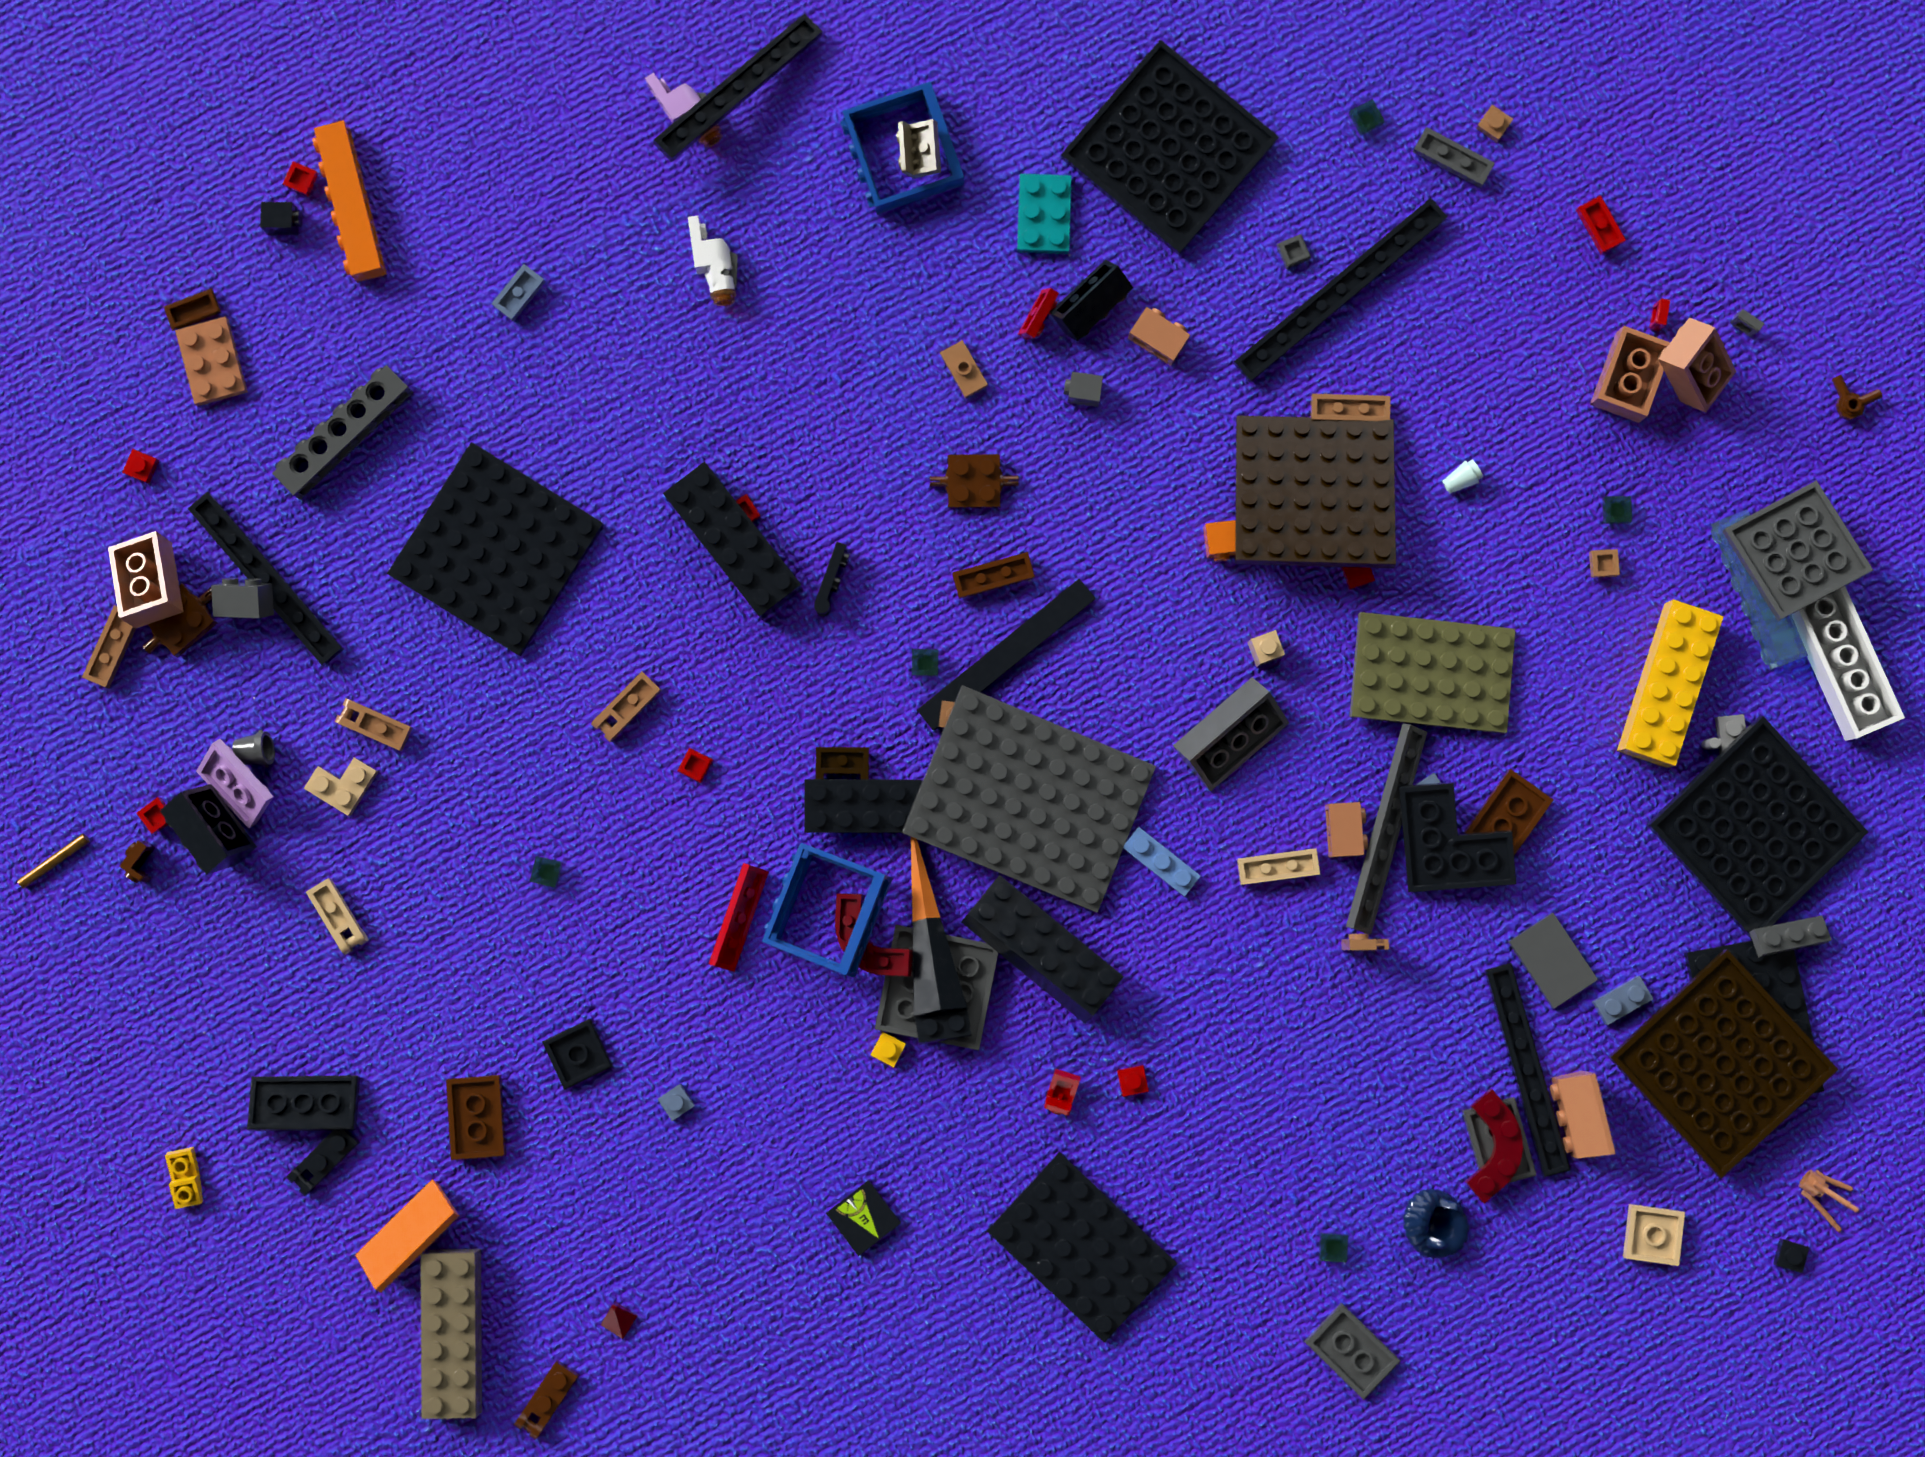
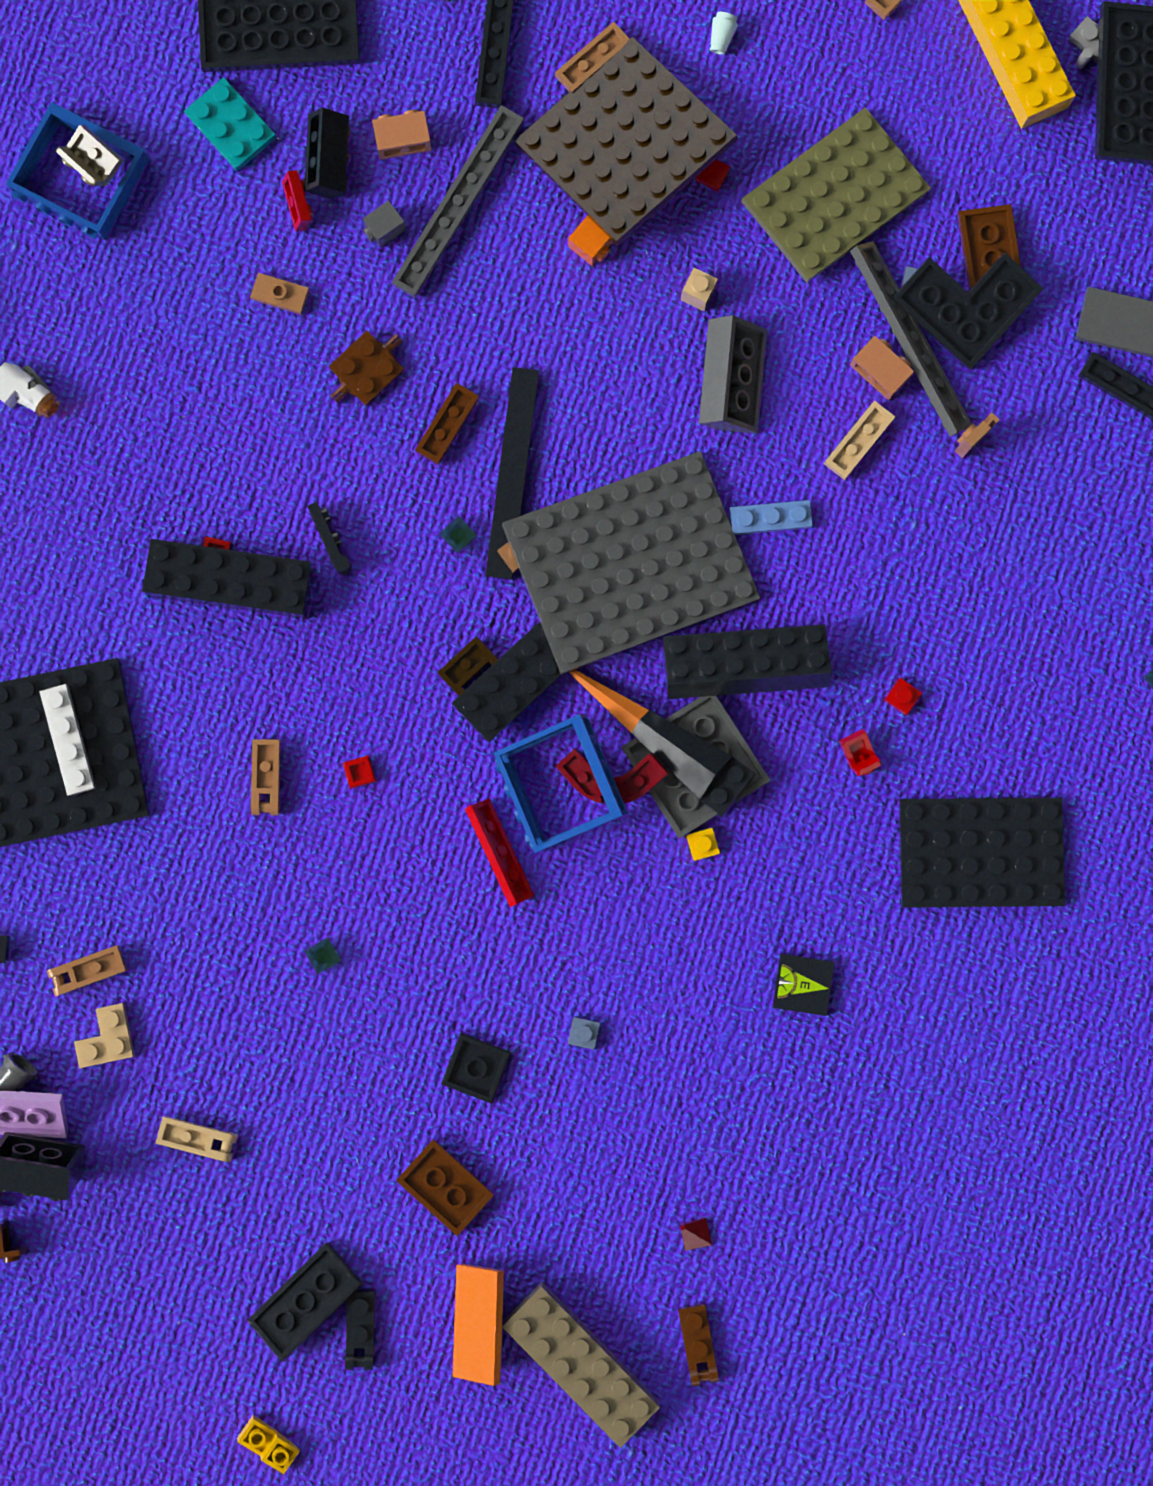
camera: 45 degrees left, 0 degrees up
none -> white plate [39,684,96,796]
none -> dark grey plate [392,105,524,298]

